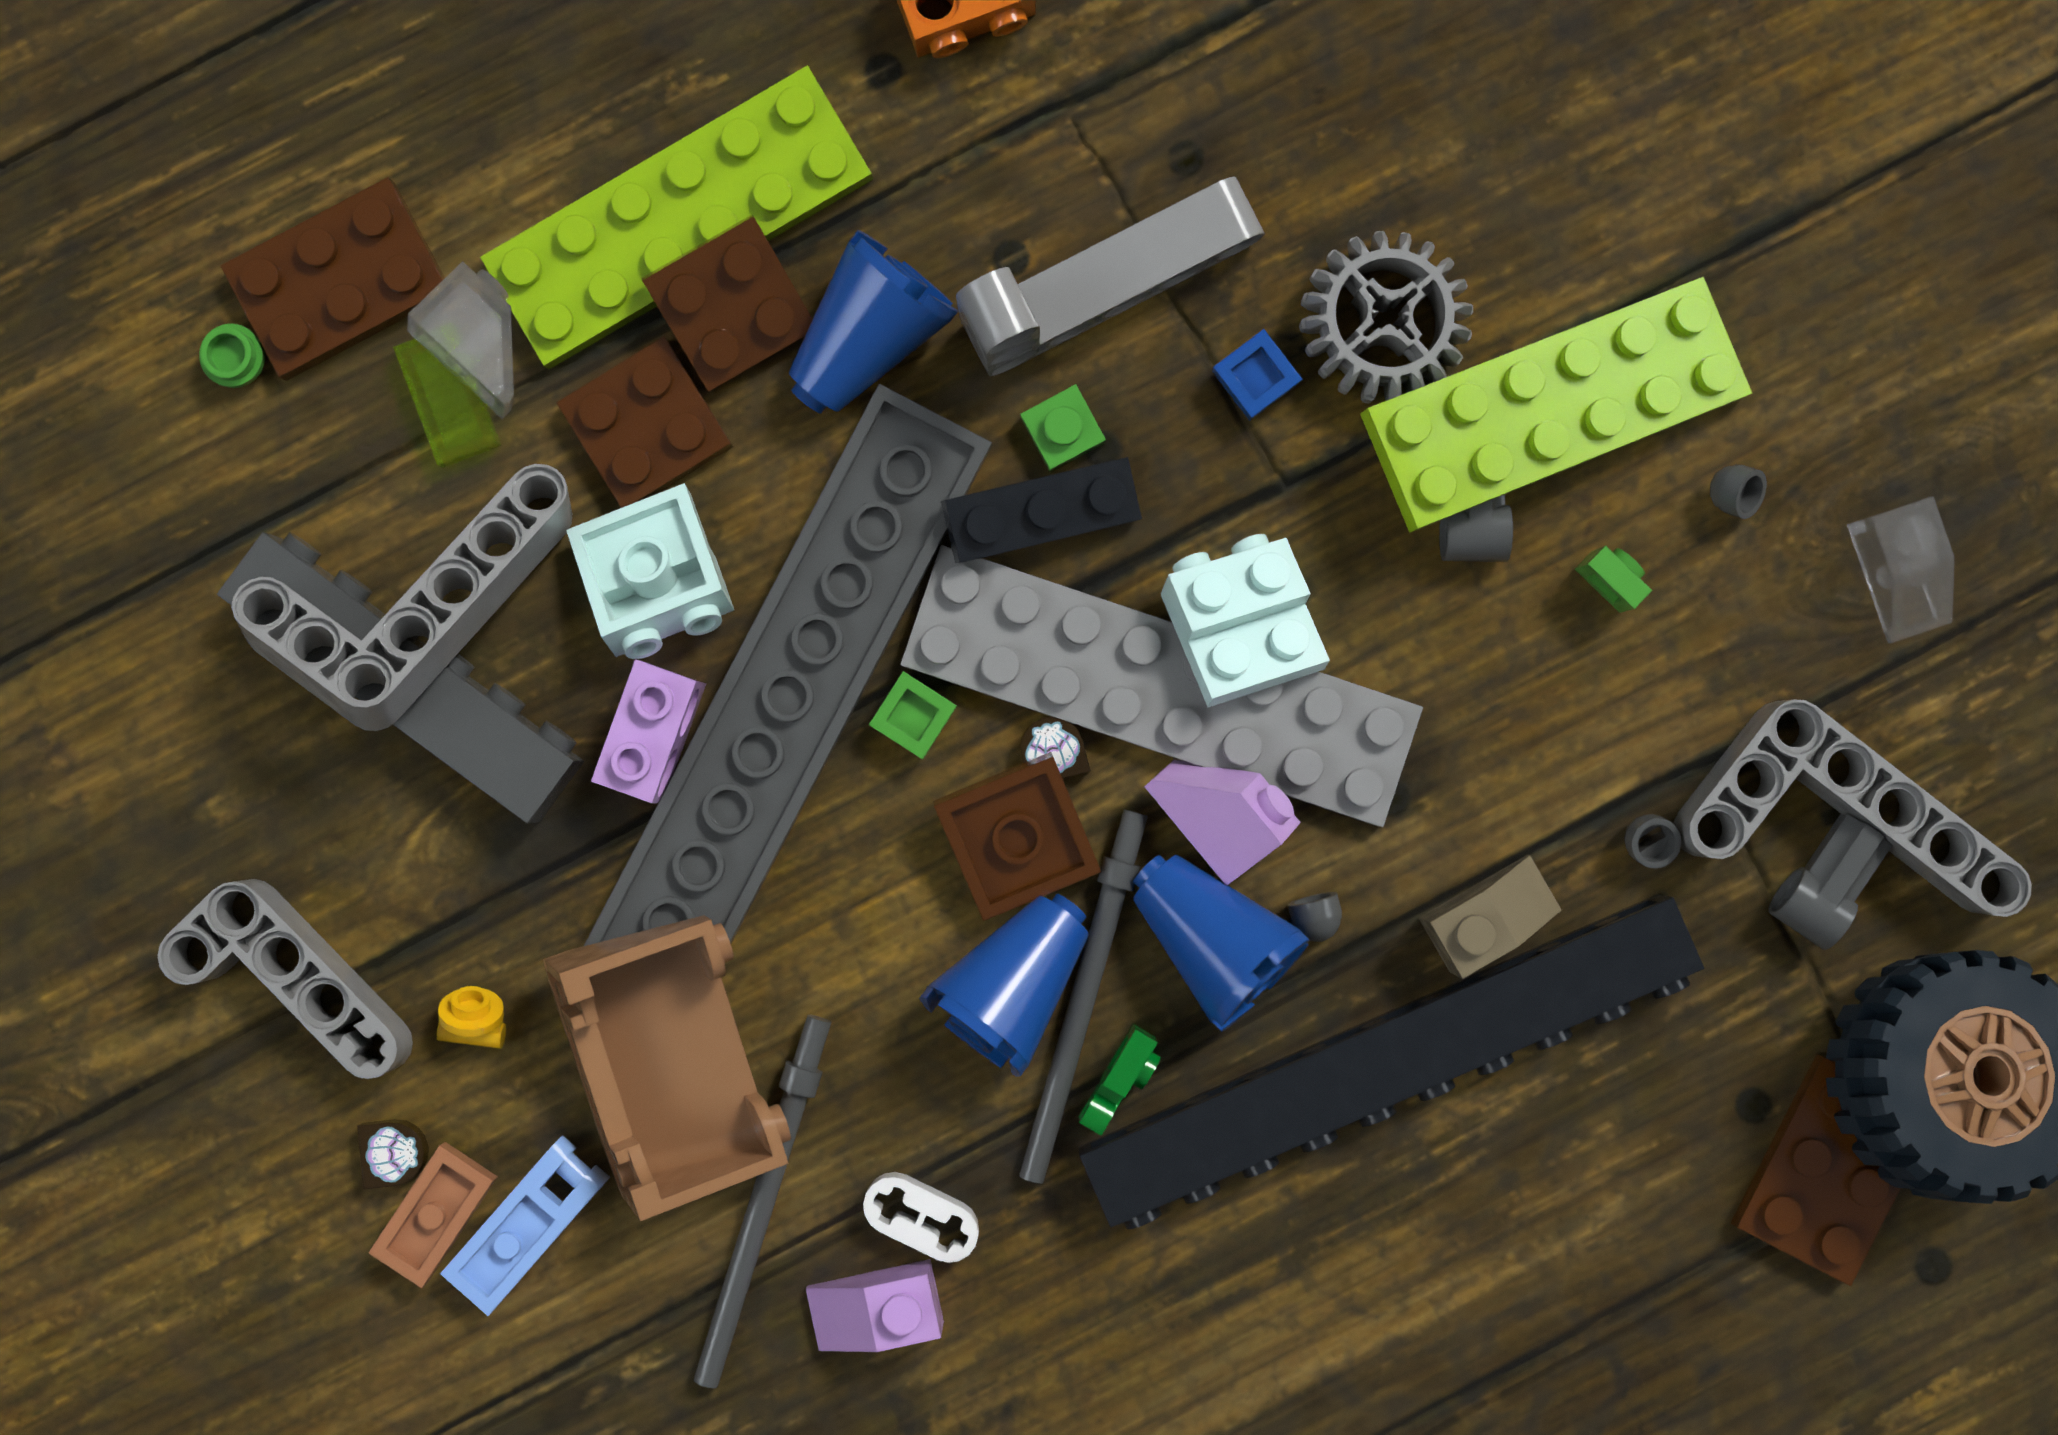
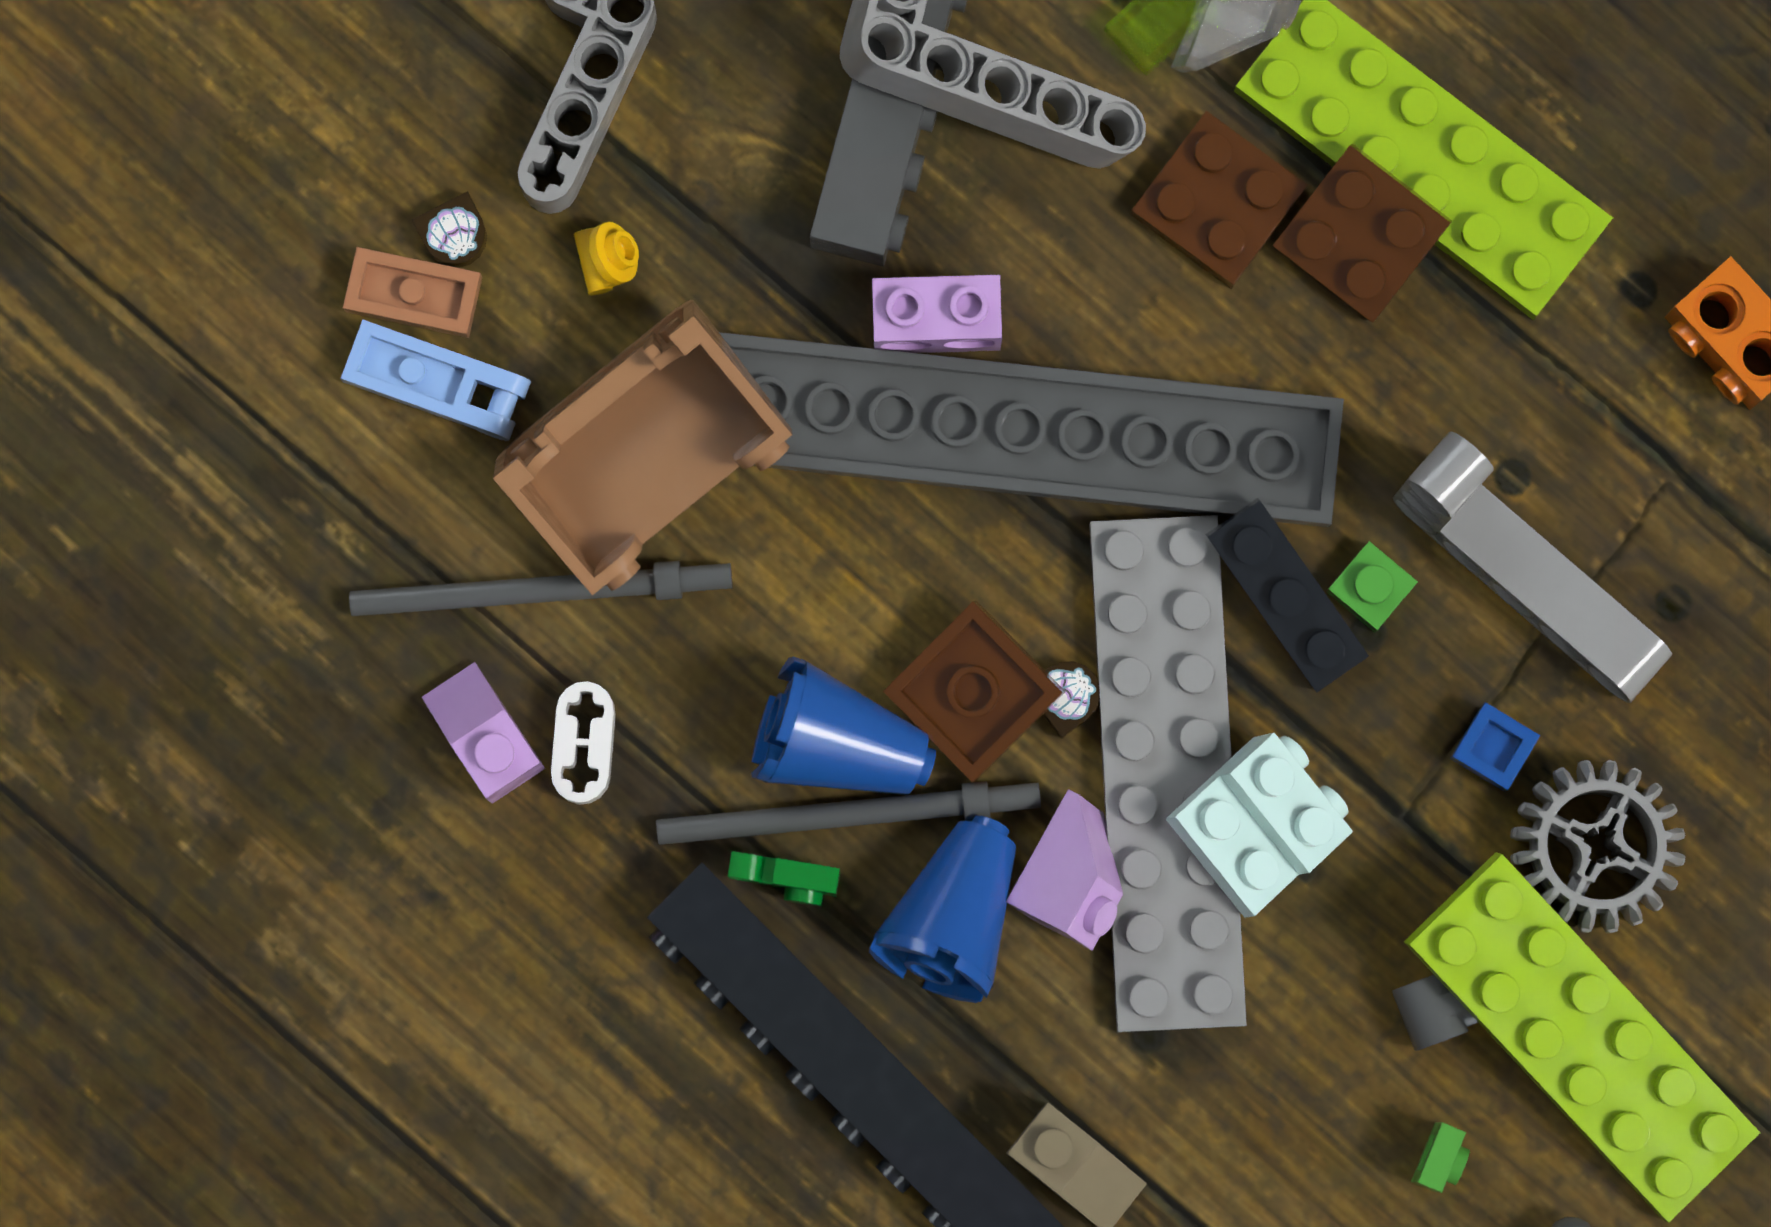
camera: 65 degrees right, 5 degrees down
light aqua plate [566,483,734,659] -> none
blue cone [789,230,958,414] -> none
bright green plate [869,671,958,759] -> none
dark grey hinge [1287,892,1342,942] -> none

